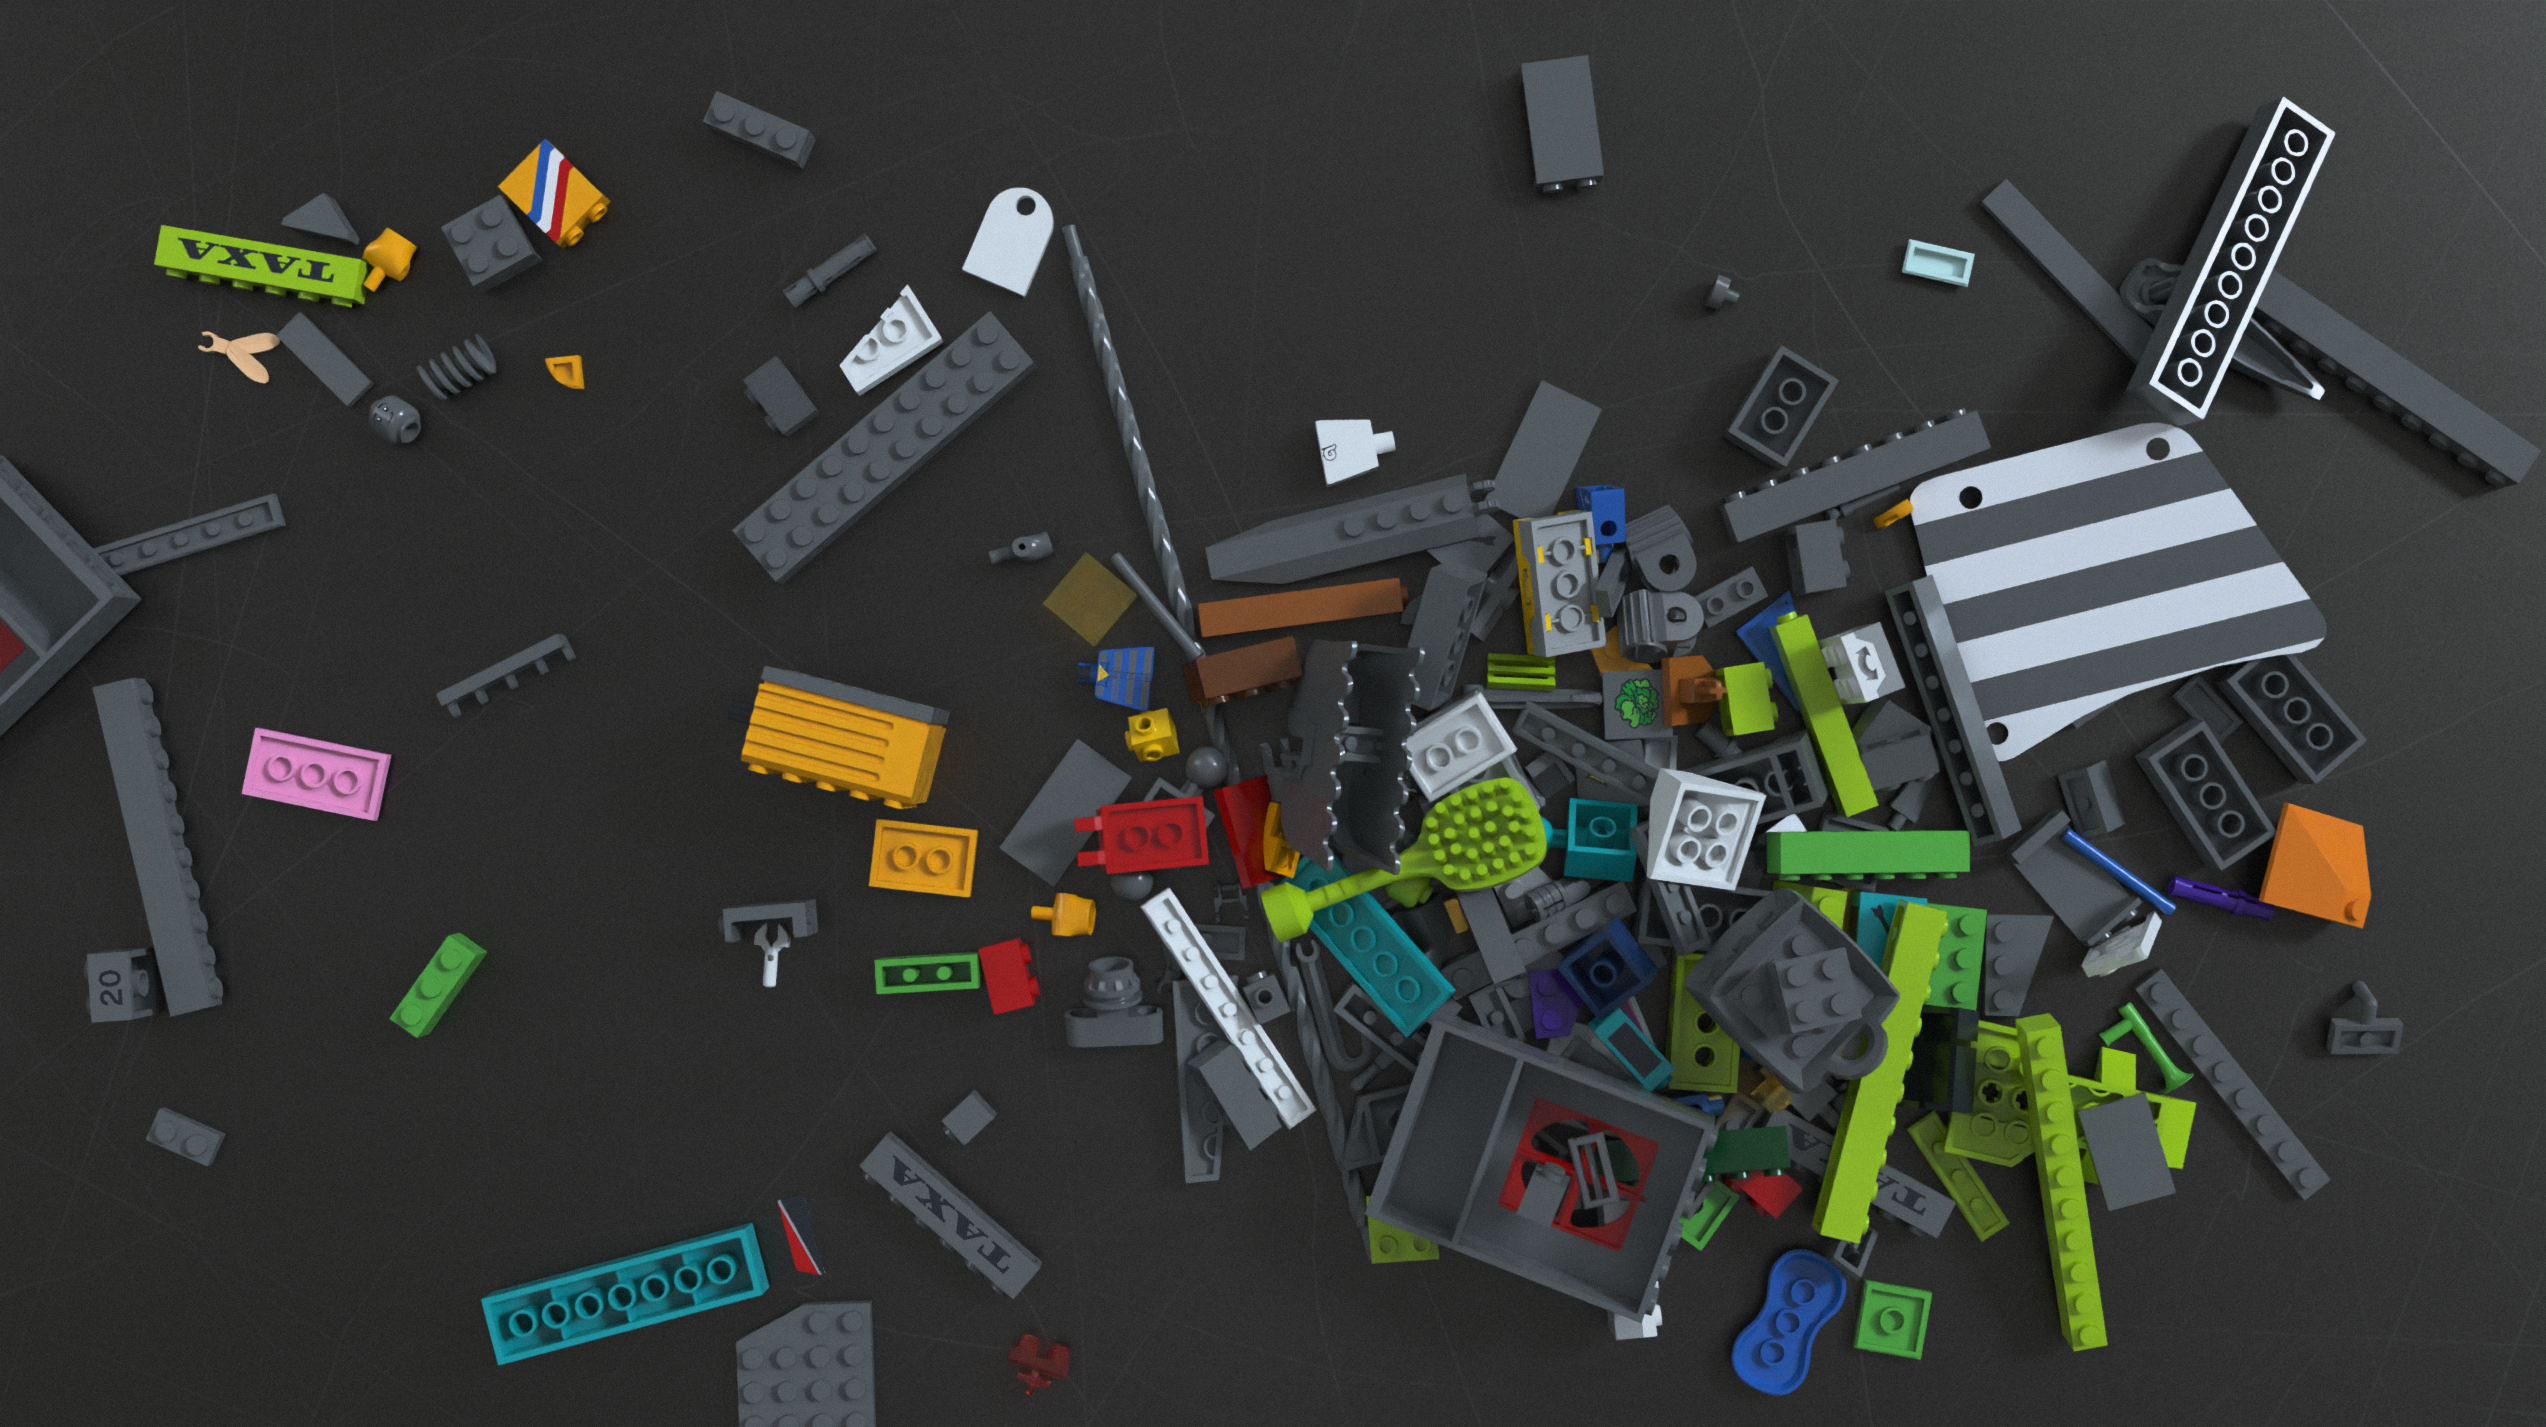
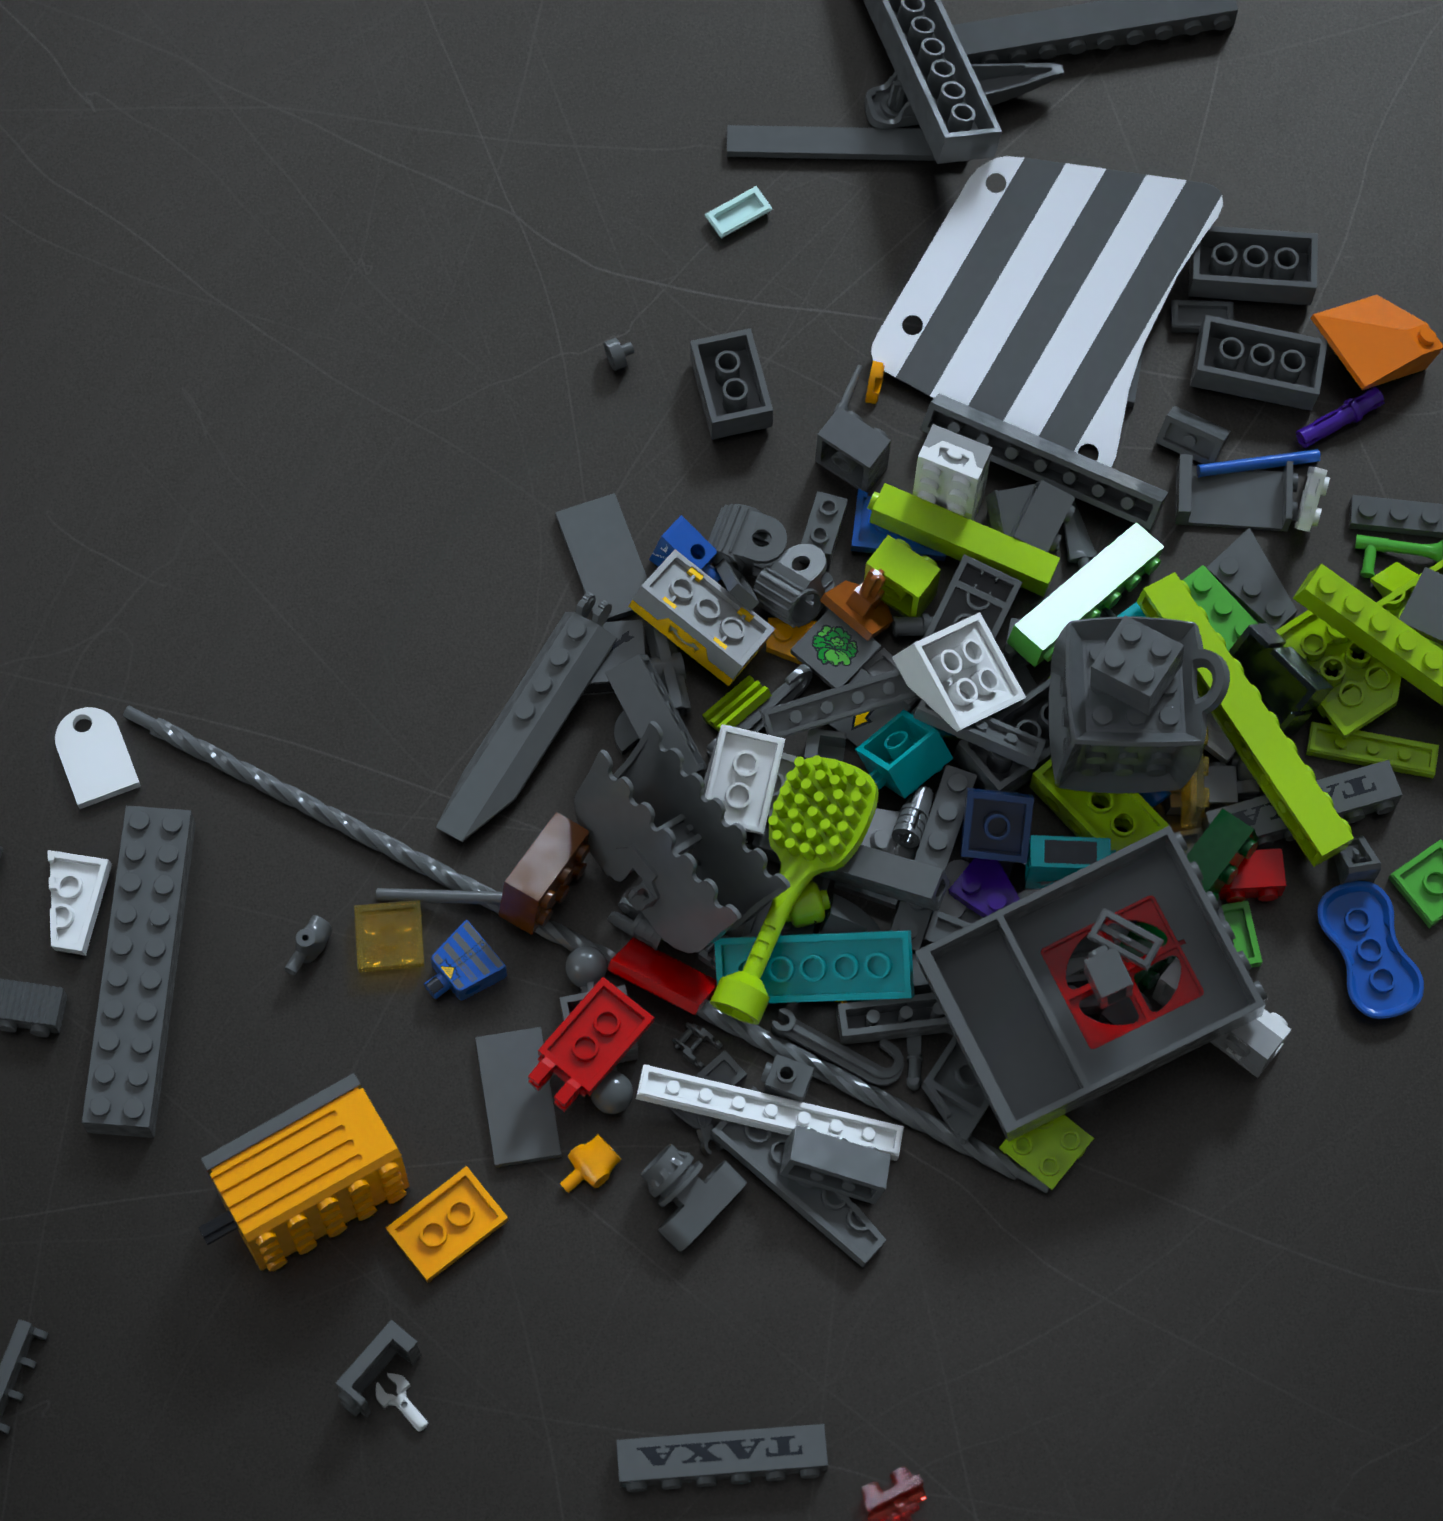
camera: 50 degrees left, 20 degrees down
bright green brick [875,952,983,994] -> none
dark grey brick [942,1089,997,1146] -> none
red brick [978,937,1040,1015] -> none
yellow brick [1125,708,1179,763] -> none
dark orange brick [1198,578,1409,639] -> none
light orange slope [1263,802,1300,879] -> none
white torso [1315,420,1396,487] -> none
pearl gold tile [1443,893,1469,934] -> none
dark grey panel [1518,55,1604,194] -> none
dark grey brick [1719,408,1991,545] -> none

